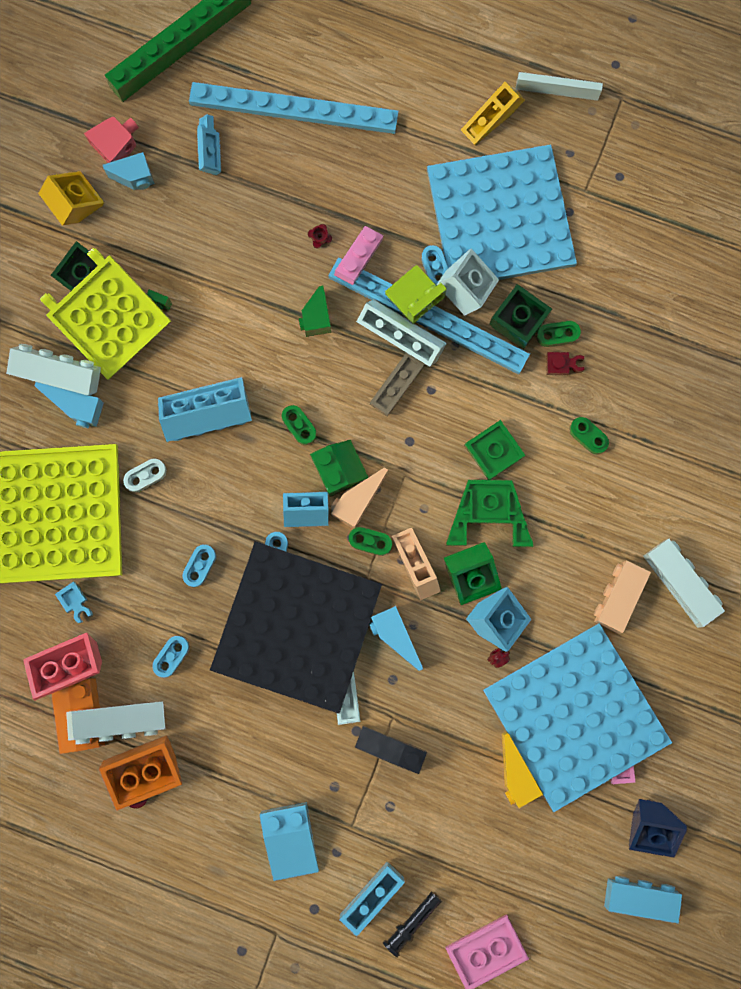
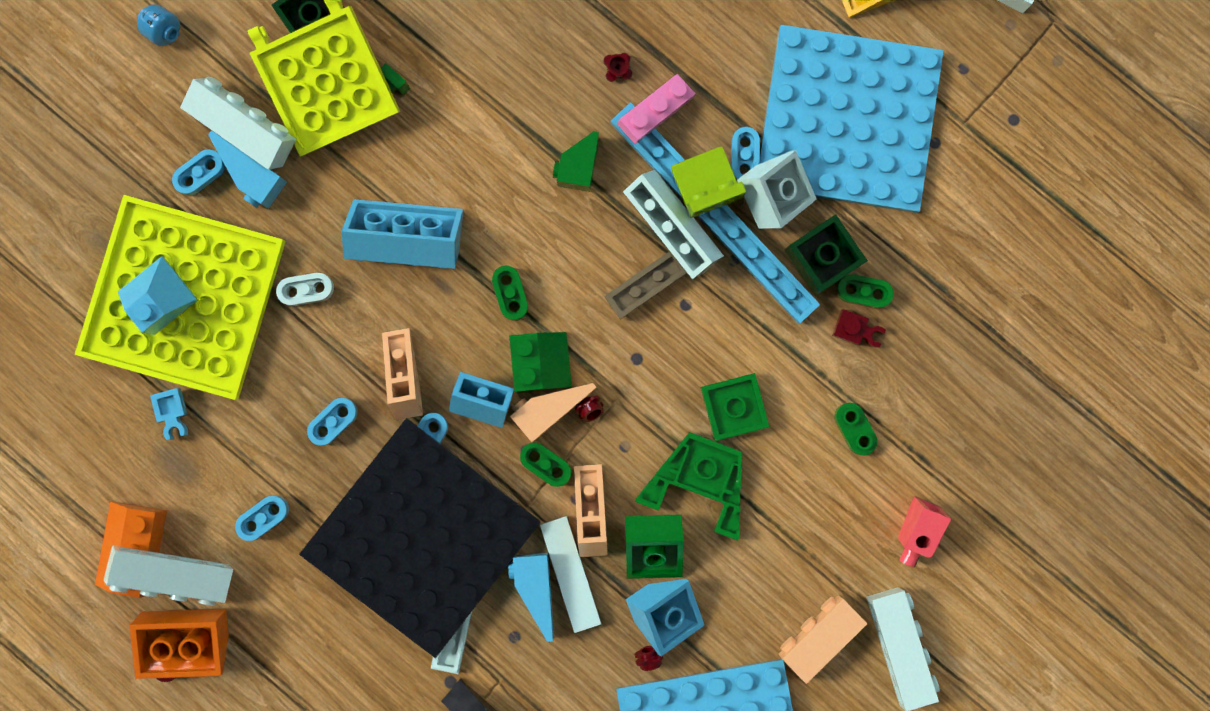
camera: 20 degrees right, 5 degrees up
coral slope [23,633,102,701] -> none
none -> medium azure slope [118,256,198,335]
none -> medium azure plate [172,149,225,196]
none -> light nougat slope [382,328,423,420]
none -> light aqua tile [540,516,601,633]
none -> dark red plate [575,396,604,422]
none -> coral torso [898,496,951,567]

